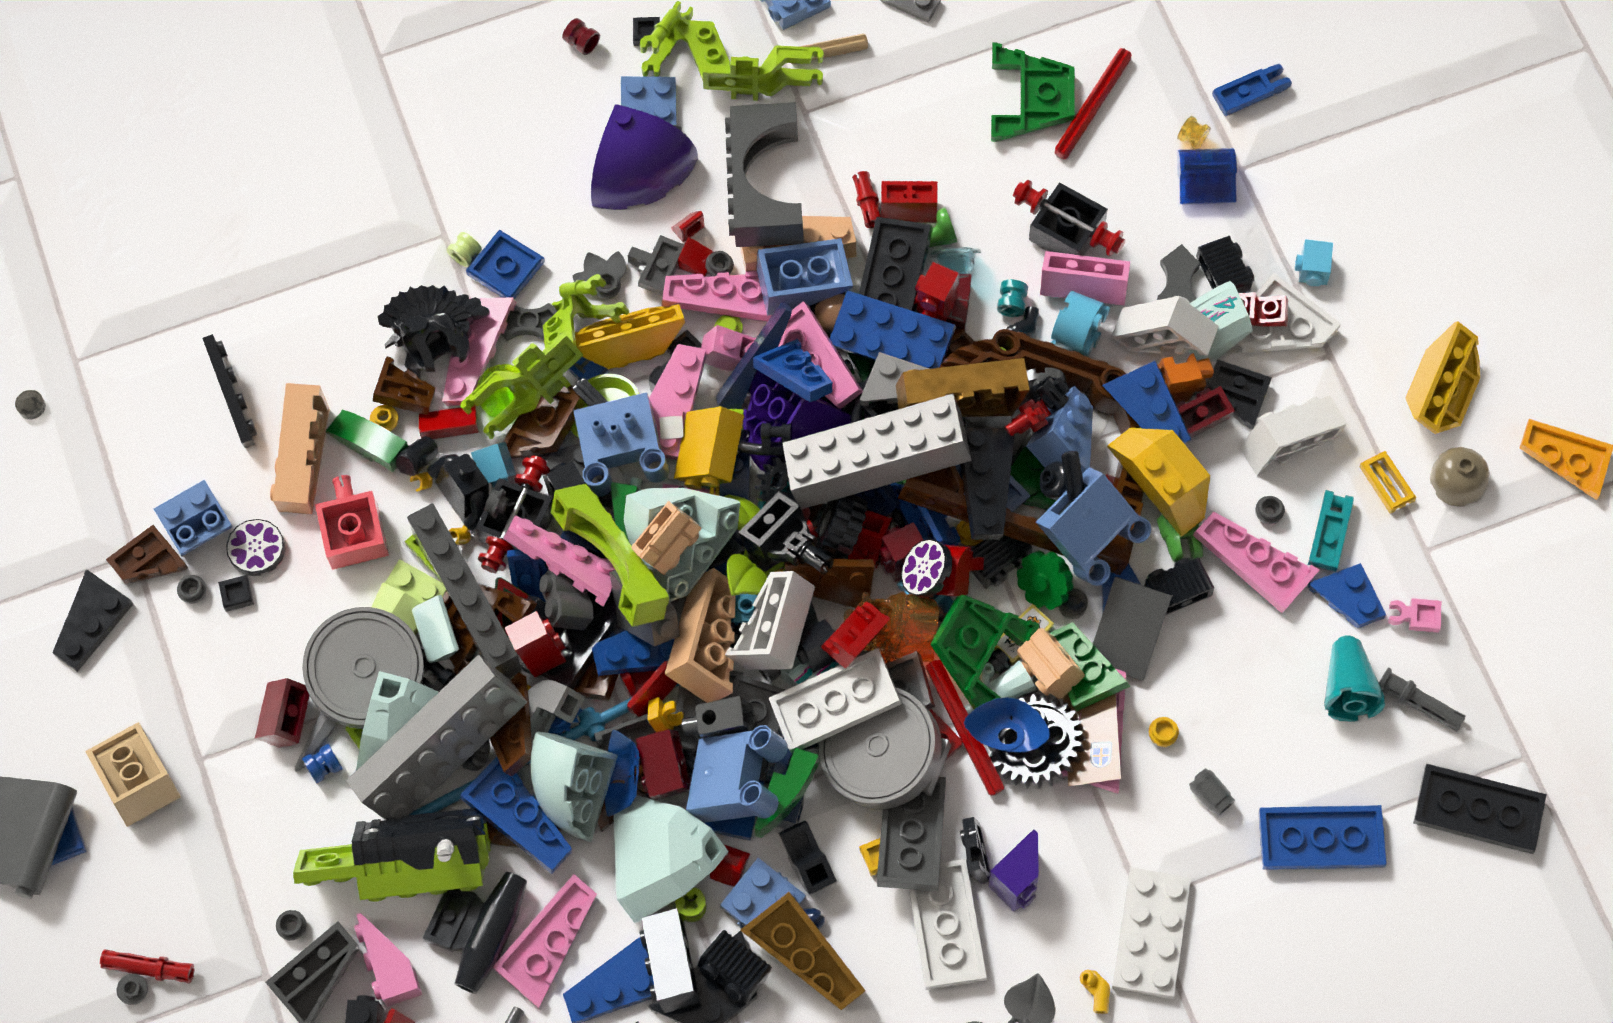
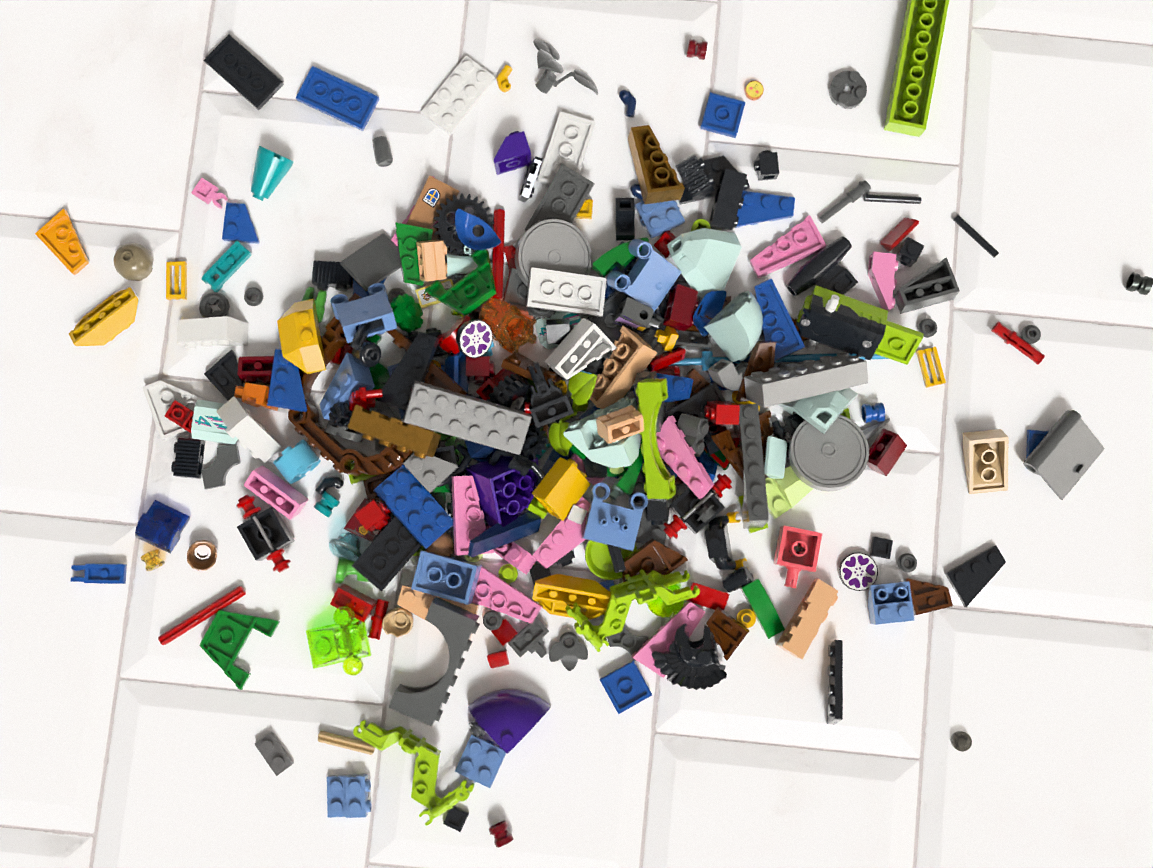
camera: 160 degrees left, 15 degrees up
yellowish green wheel [446,232,482,267] -> none
medium azure brick [471,442,516,488] -> none
blue wing [753,339,833,402] -> none
red hinge [821,602,890,669] -> none
yellow plate [1148,717,1179,747] -> none
bright pink wing [1193,511,1320,613] -> none
medium azure brick [1295,239,1333,286] -> none
dark grey pin [1379,667,1466,732] -> none
none -> medium nougat hair [187,539,217,571]
none -> dark grey gear [199,292,230,318]
none -> clear neon green piece [306,606,372,676]
none -> tan hair [382,607,414,638]
none -> yellow tile [916,347,946,388]

